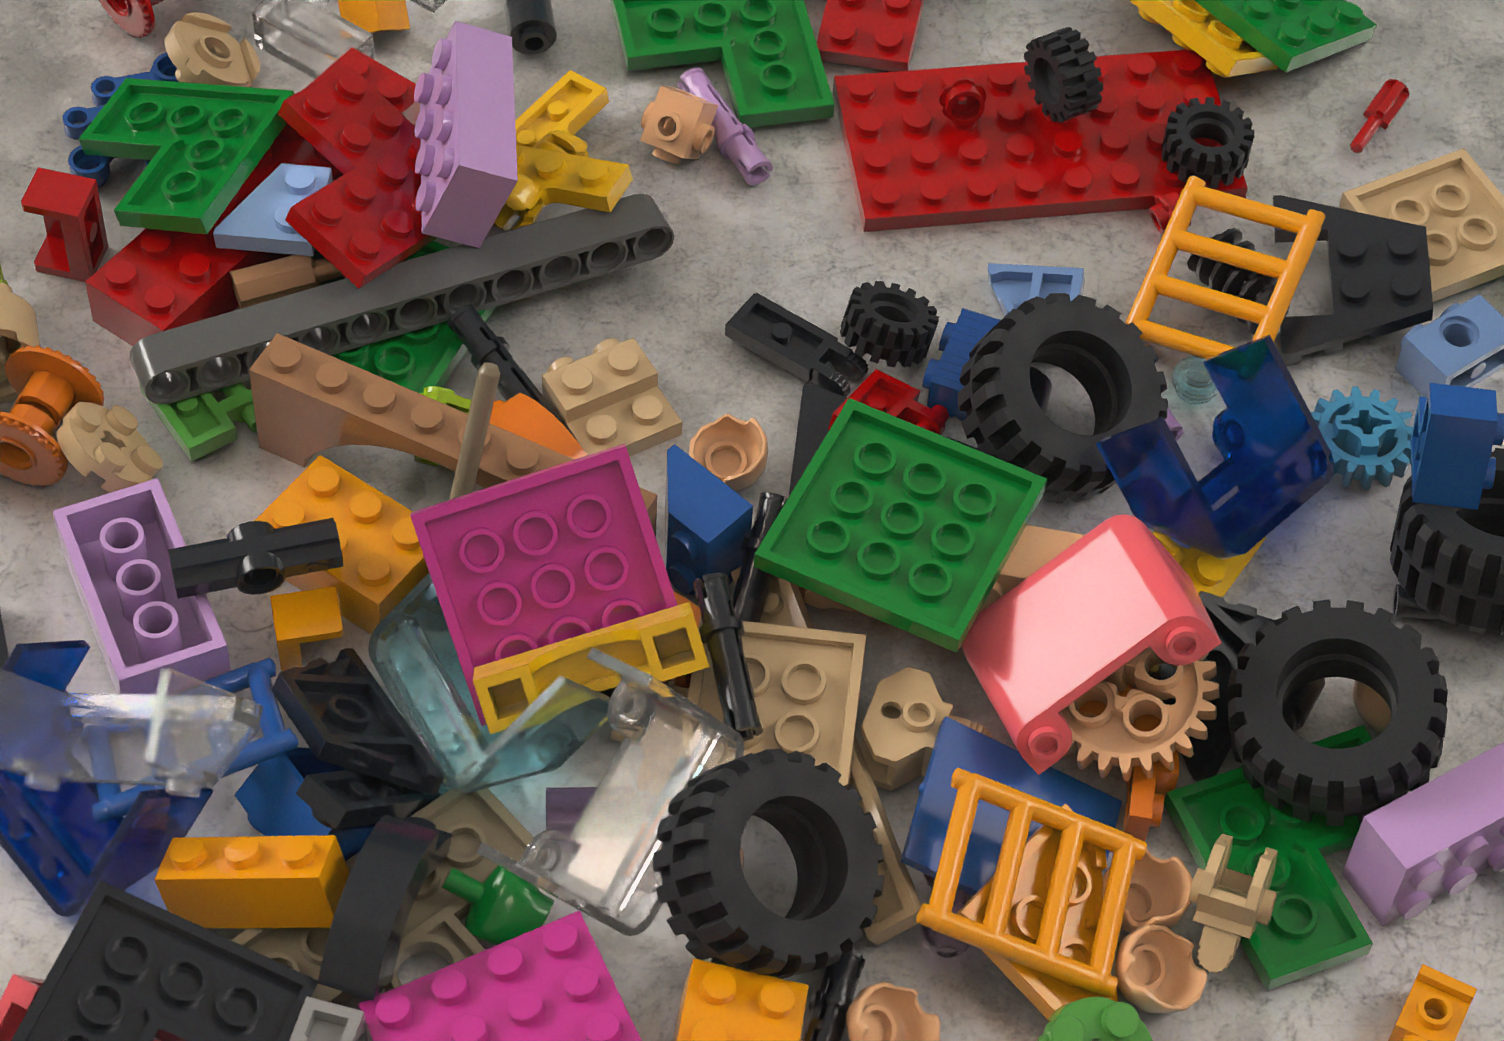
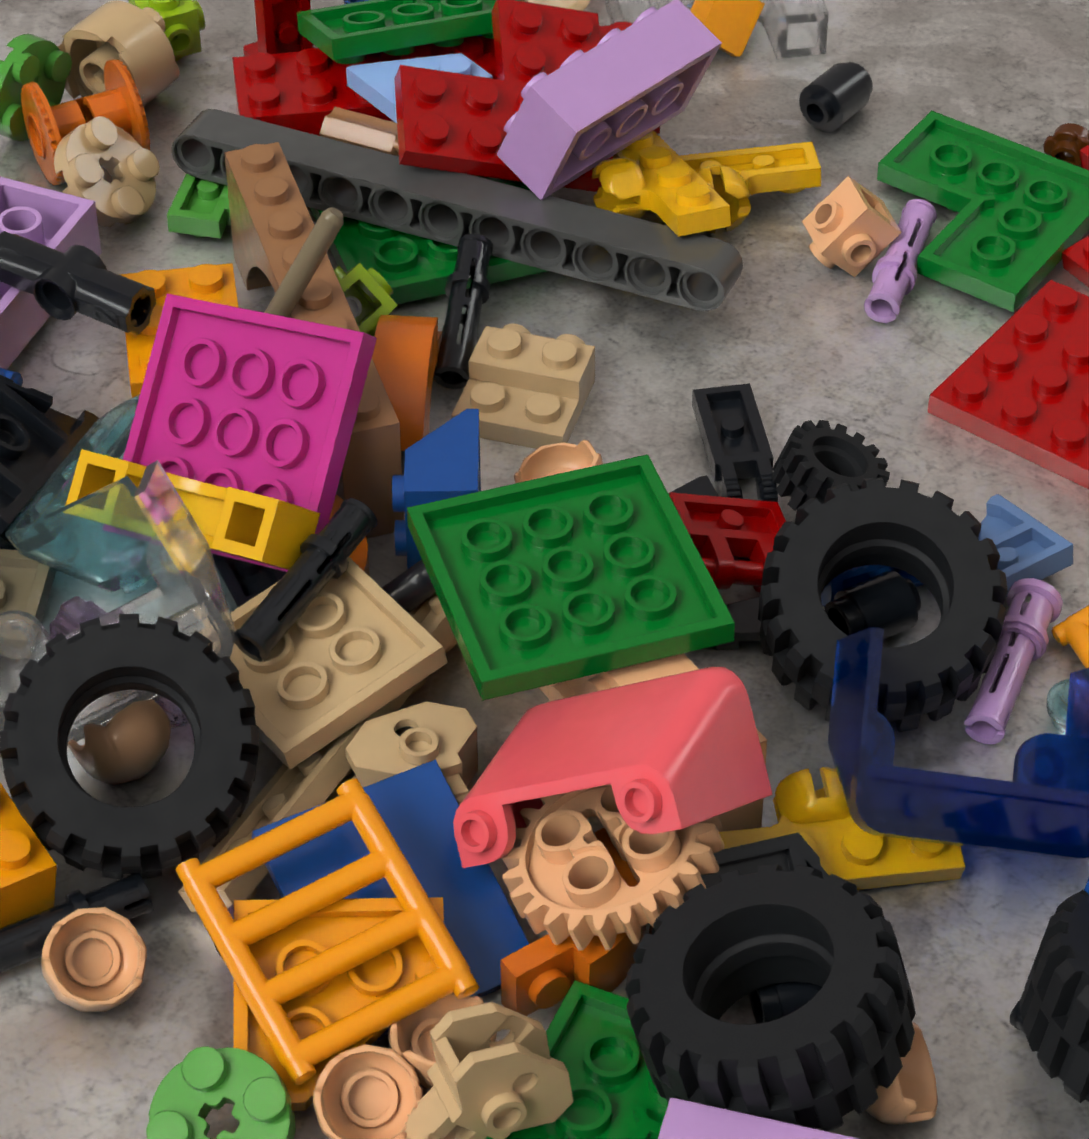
camera: 50 degrees right, 10 degrees down
light orange panel [270,586,343,671] -> none

